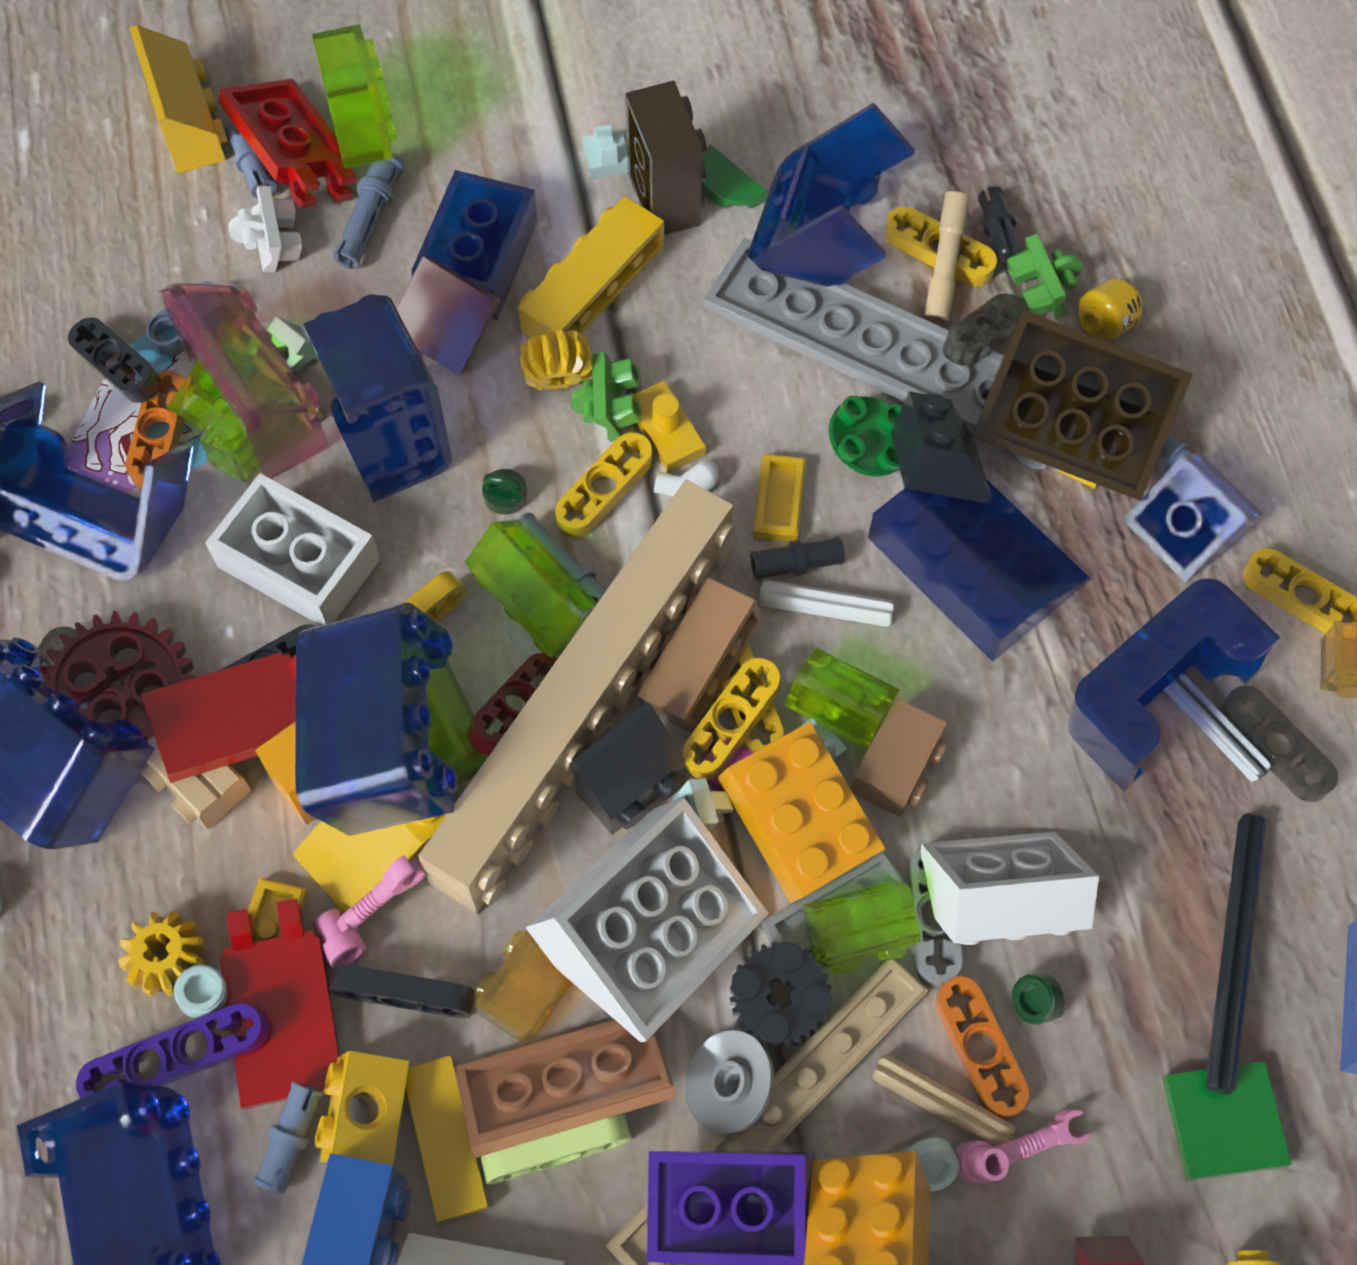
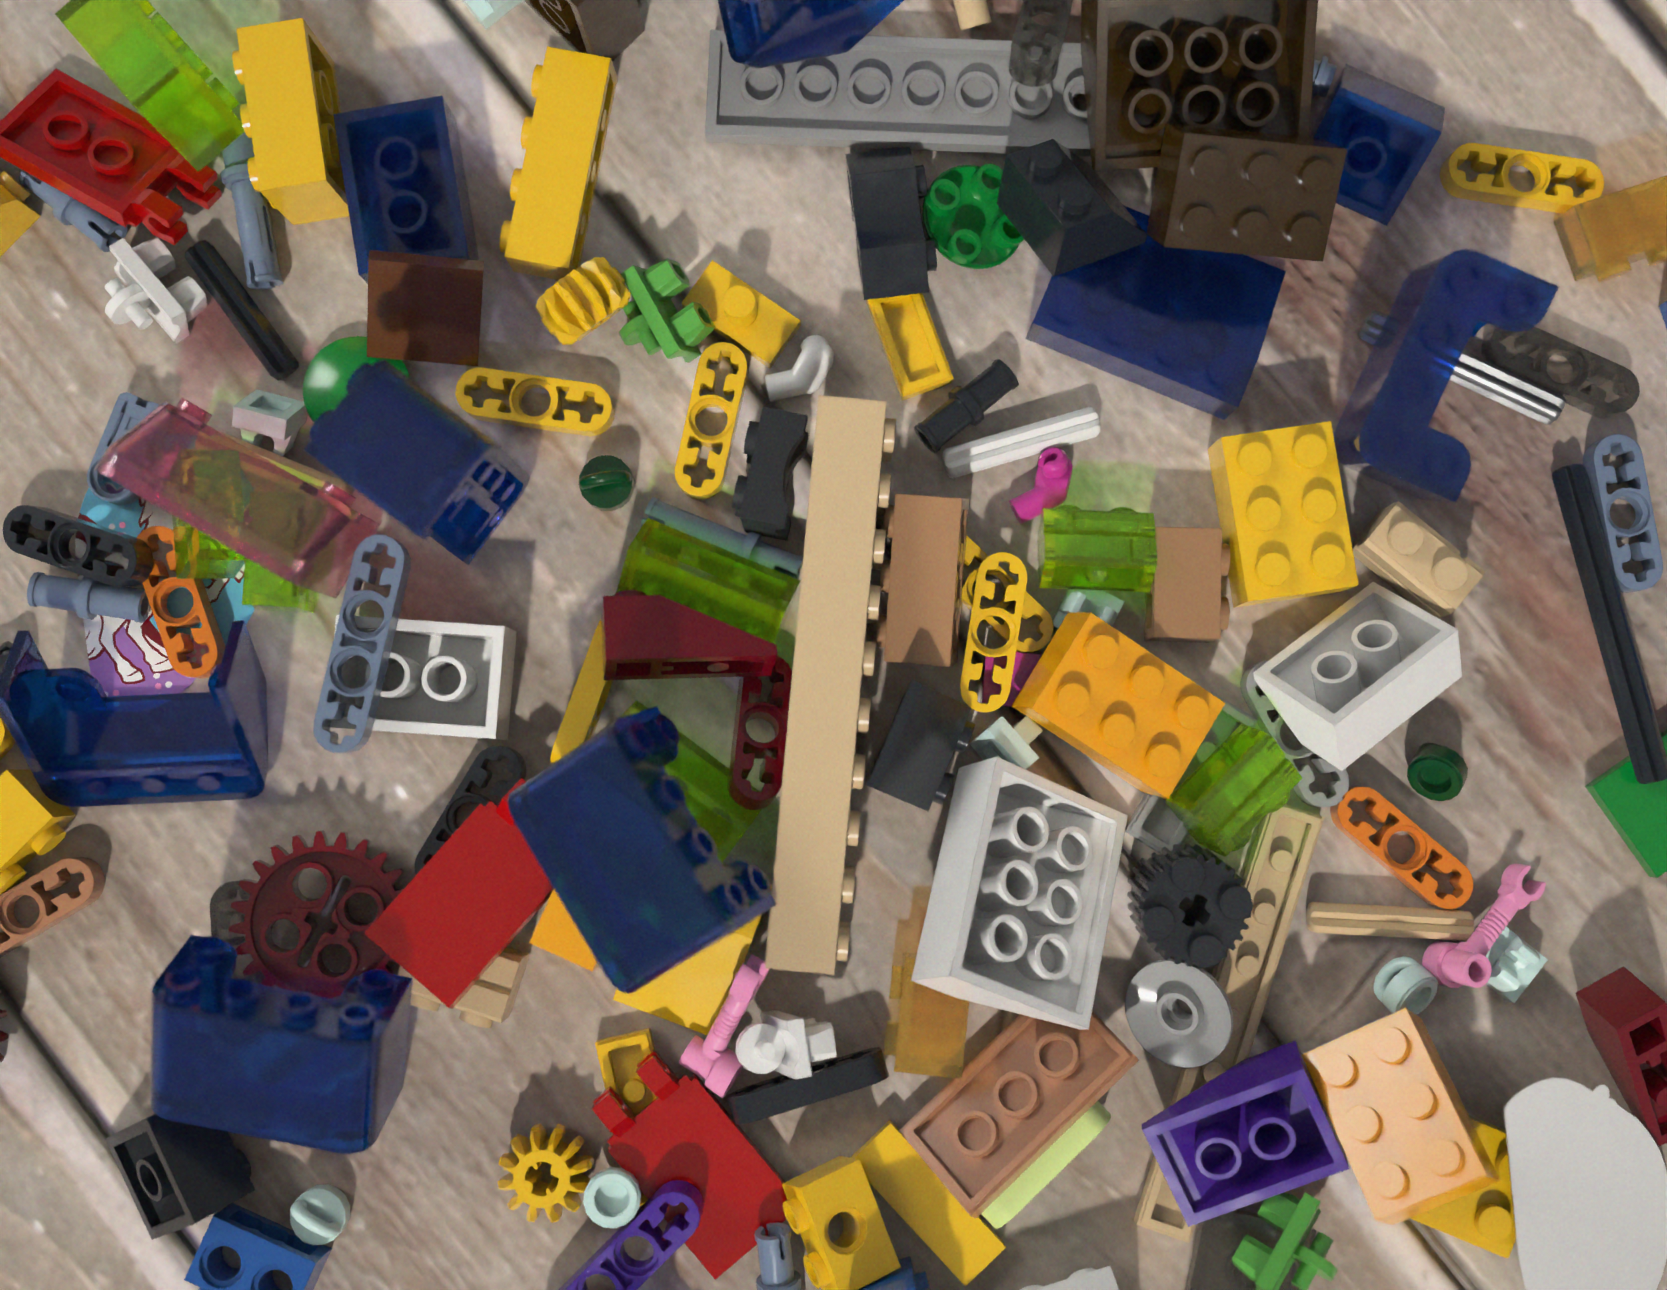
camera: 25 degrees left, 20 degrees up
none -> sand blue pin [27,572,150,623]
none -> black axle [185,240,299,381]
none -> yellow brick [232,18,356,225]
none -> sand blue beam [313,534,411,753]
none -> yellow beam [455,367,615,436]
none -> dark red slope [601,590,777,680]
none -> black brick [732,407,809,541]
none -> white hips [736,1010,836,1079]
none -> black brick [845,147,937,300]
none -> dark pink arm [1009,447,1073,524]
none -> dark brown brick [1146,123,1347,262]
none -> yellow brick [1208,421,1359,608]
none -> tan brick [1352,501,1485,618]
none -> light aqua tile [1486,926,1548,1003]
none -> sand blue beam [1583,434,1663,593]

